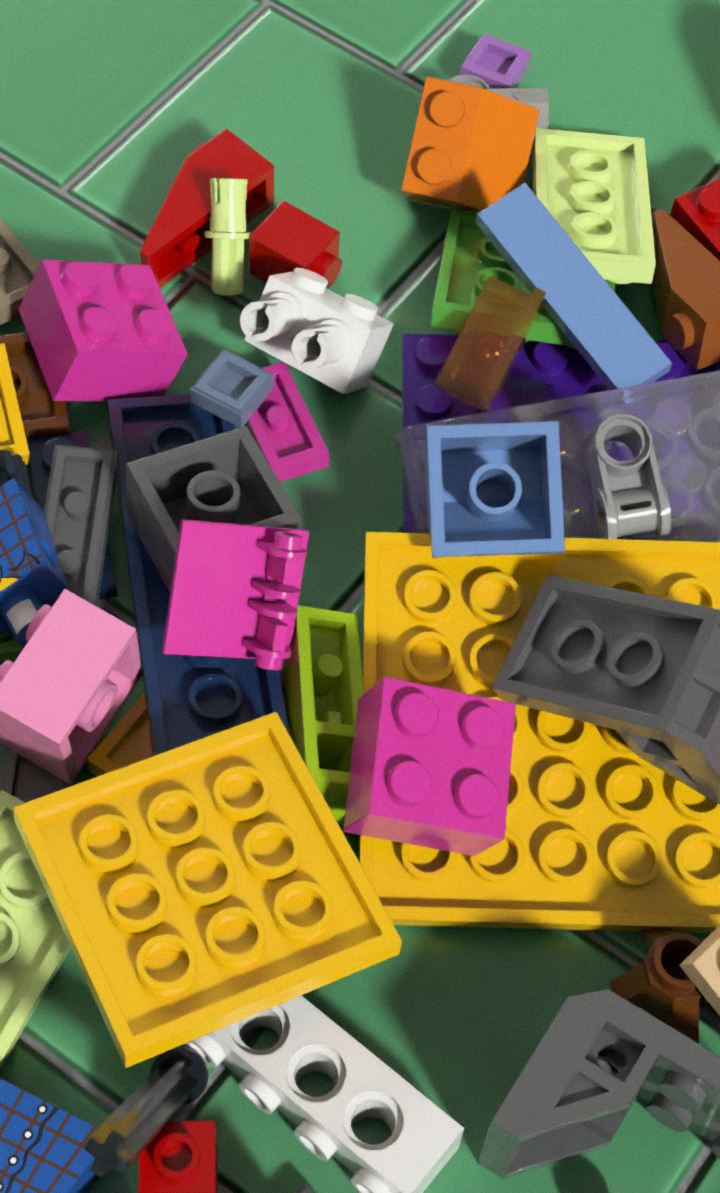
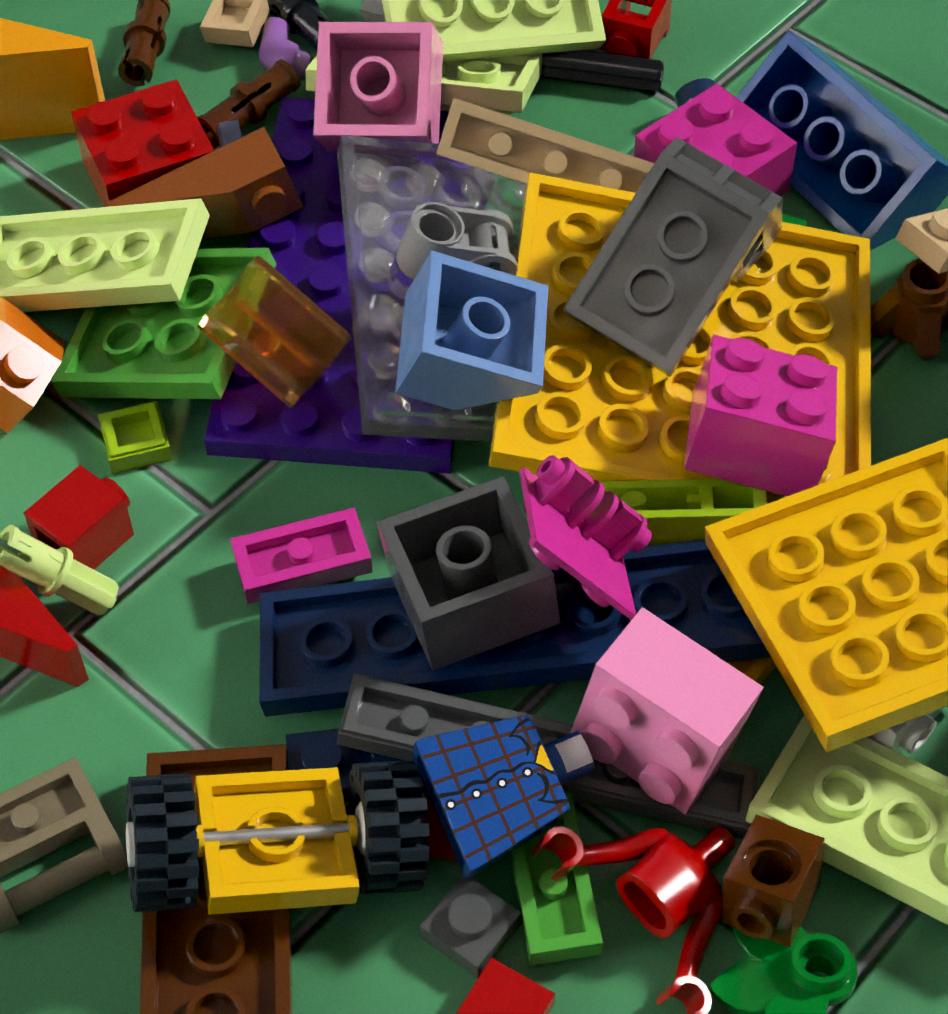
camera: 80 degrees left, 5 degrees down
dark pink brick [18,260,188,401] -> none
sand blue tile [190,349,274,428] -> none
white brick [240,268,394,394] -> none
medium blue tile [476,183,672,404] -> none
none -> lime tile [98,400,173,474]

